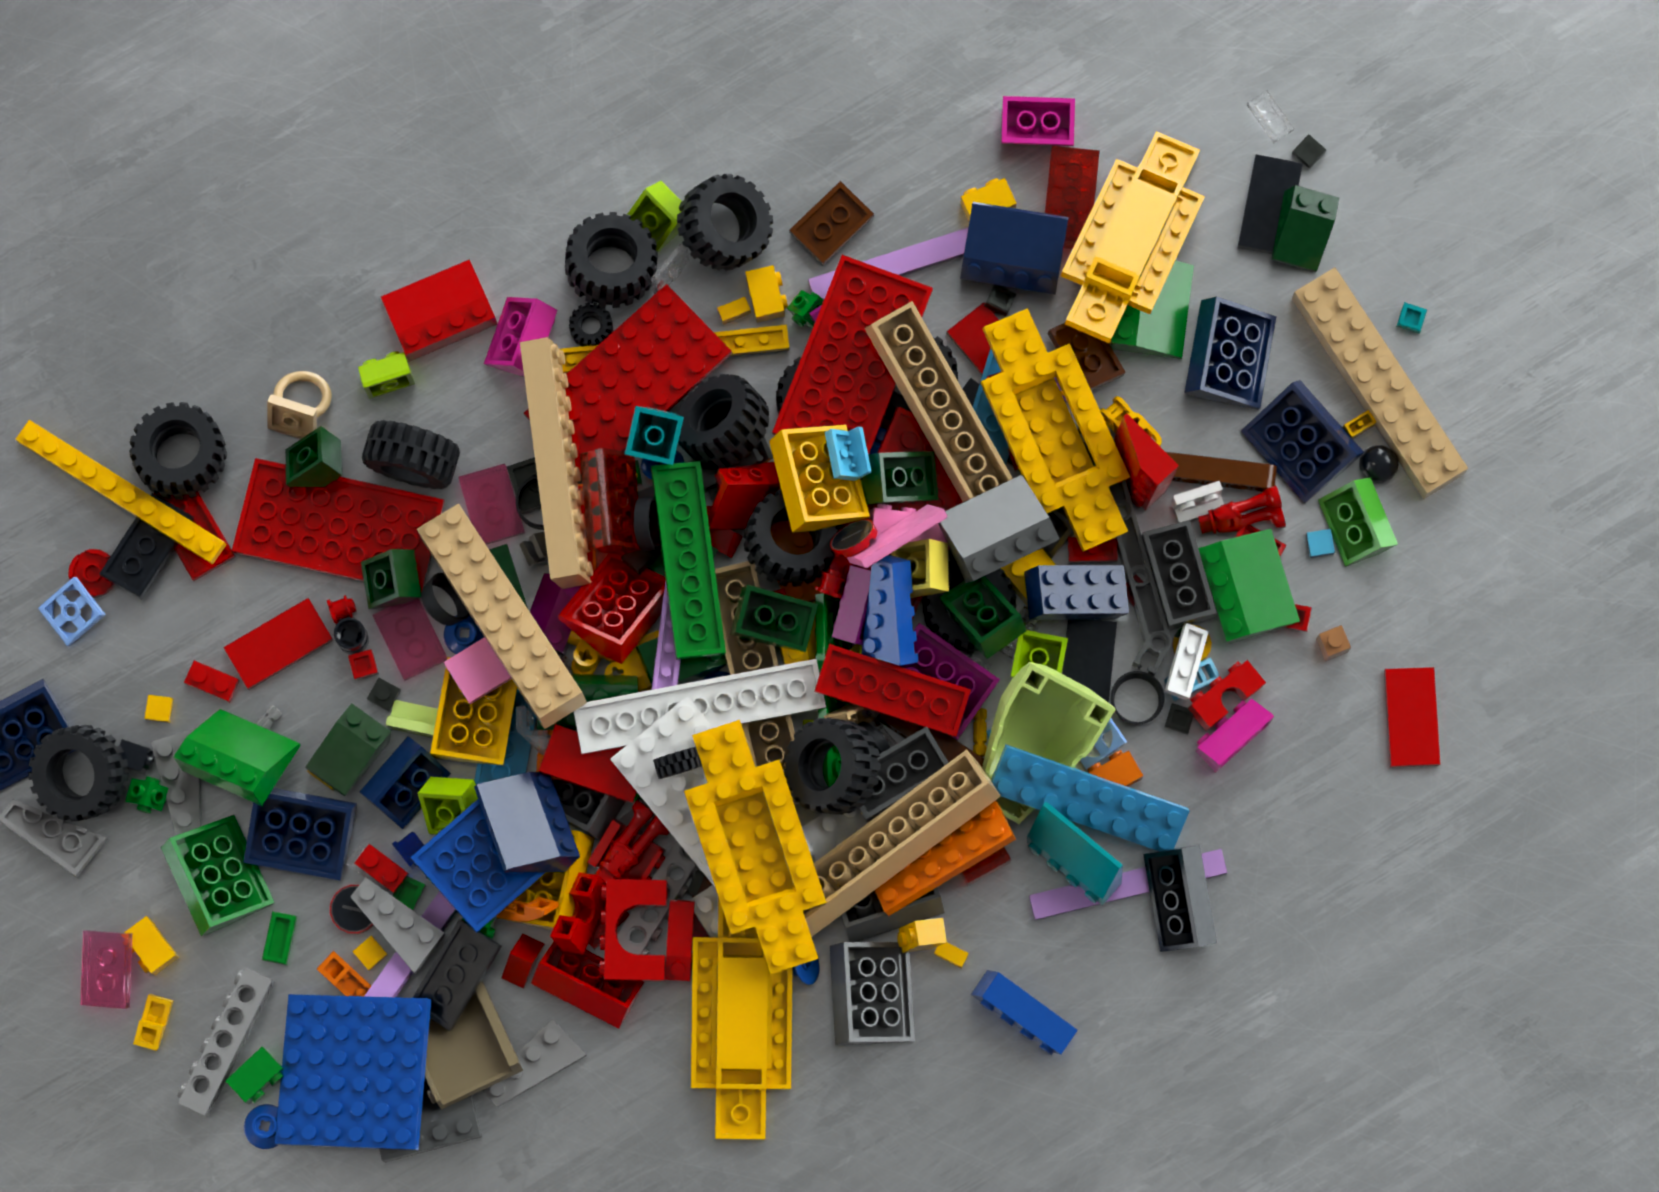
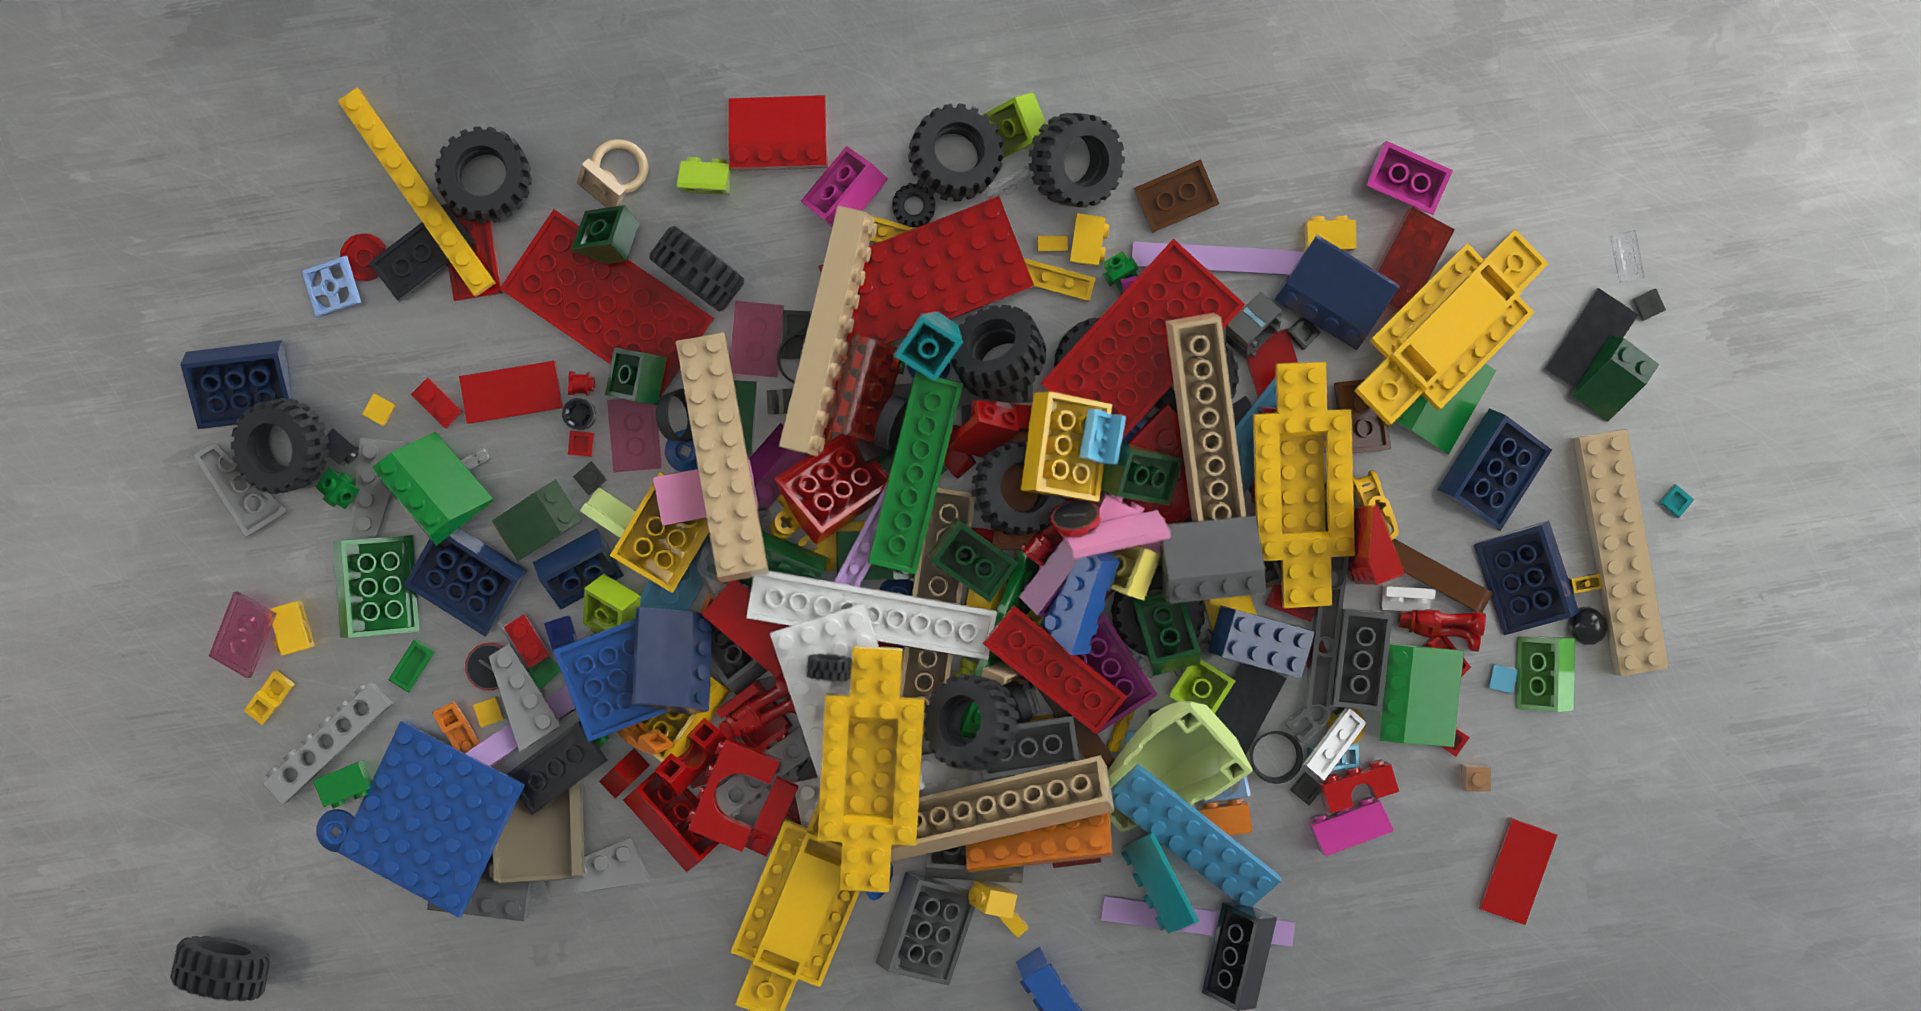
camera: 20 degrees right, 10 degrees up
none -> dark grey container [1226,291,1282,360]

